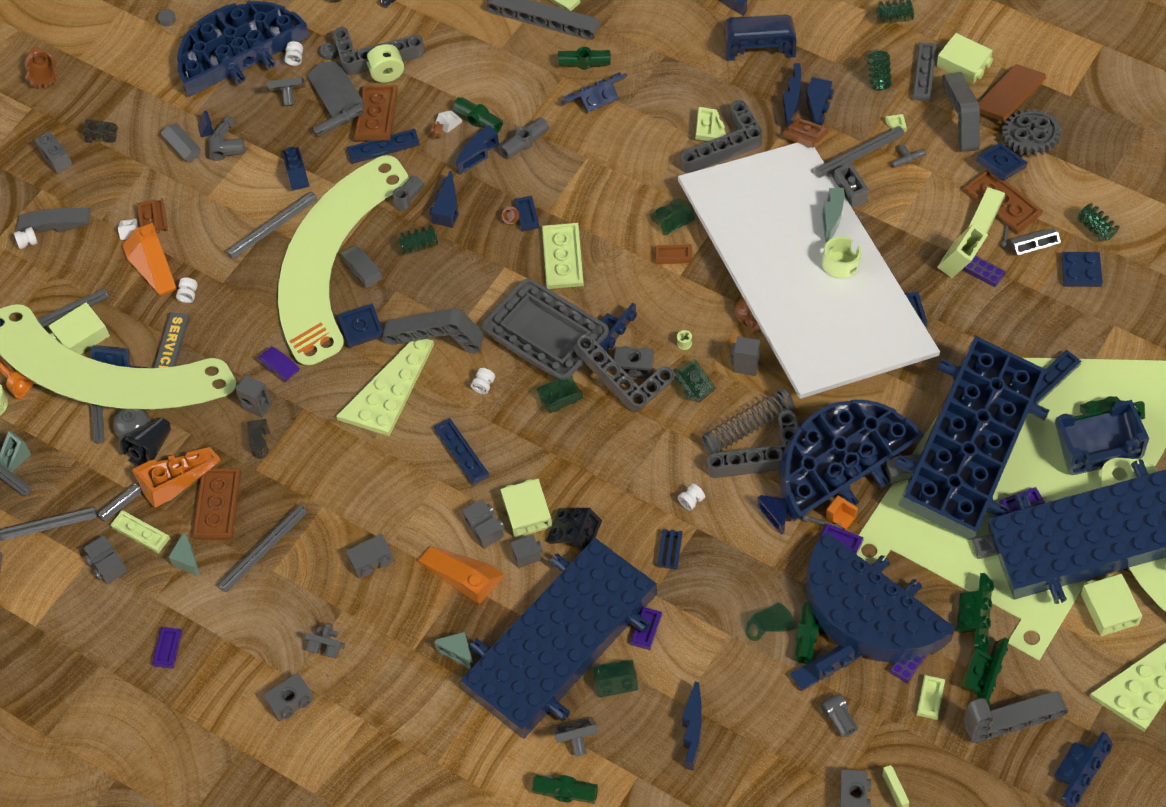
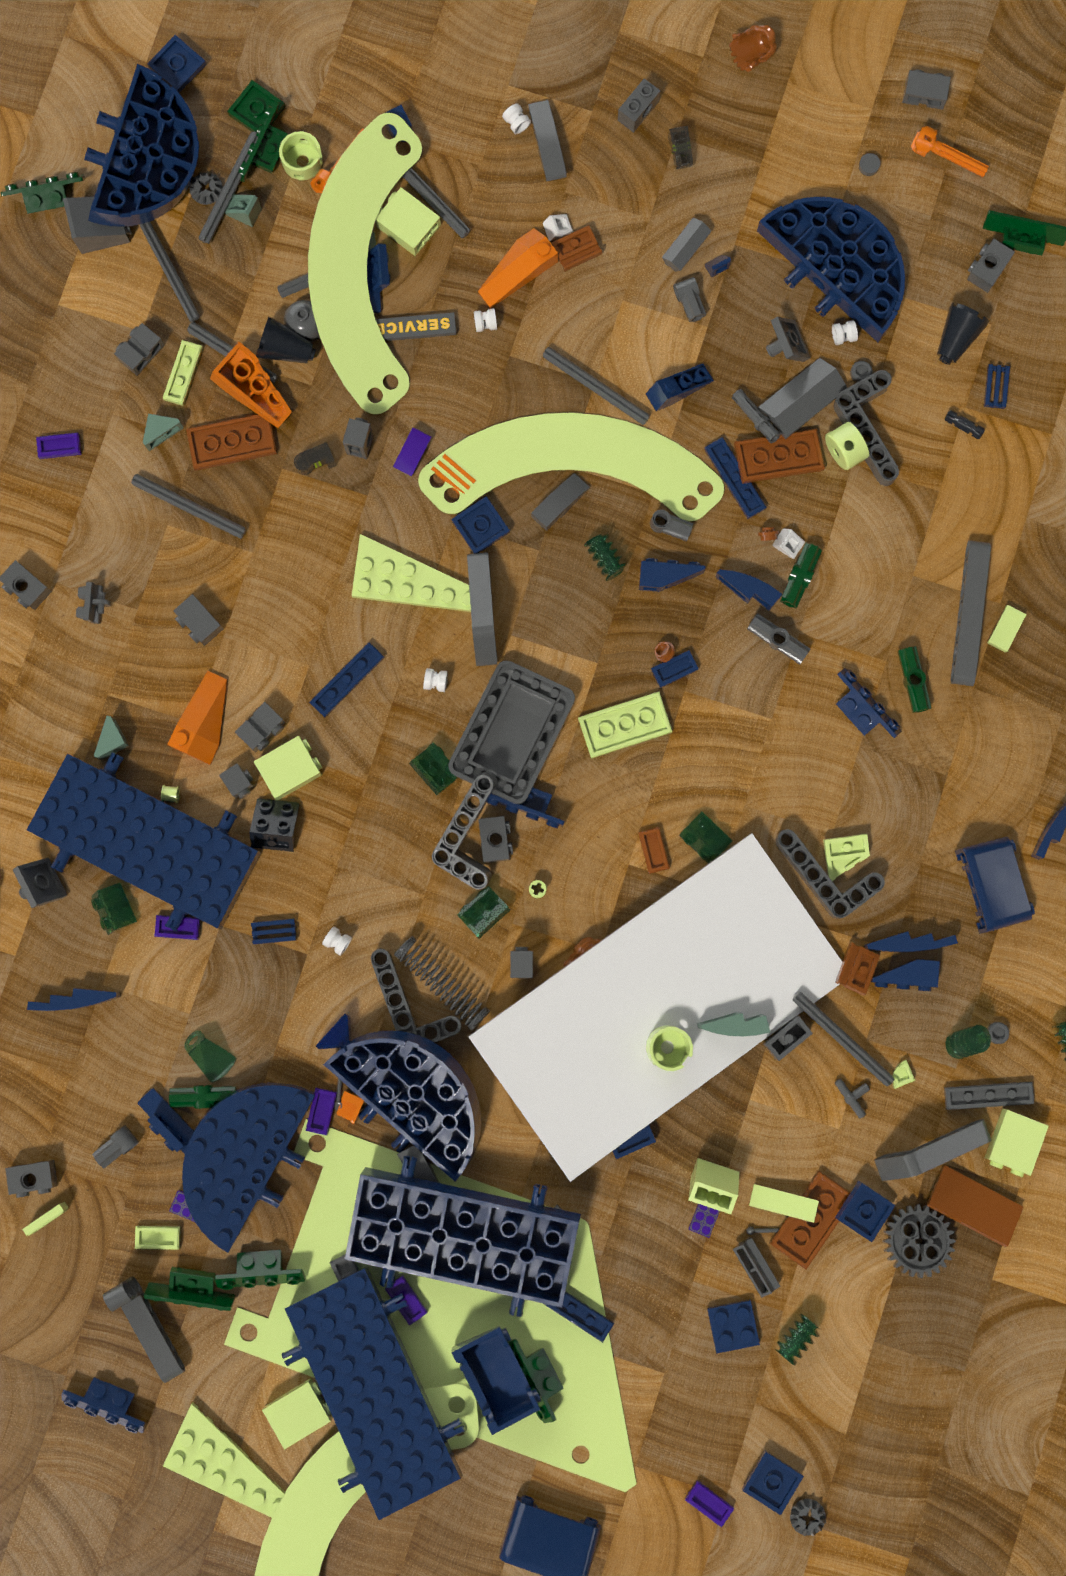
camera: 75 degrees right, 25 degrees up
dark grey axle [208,116,234,141] -> none
none -> yellowish green axle [161,785,180,803]

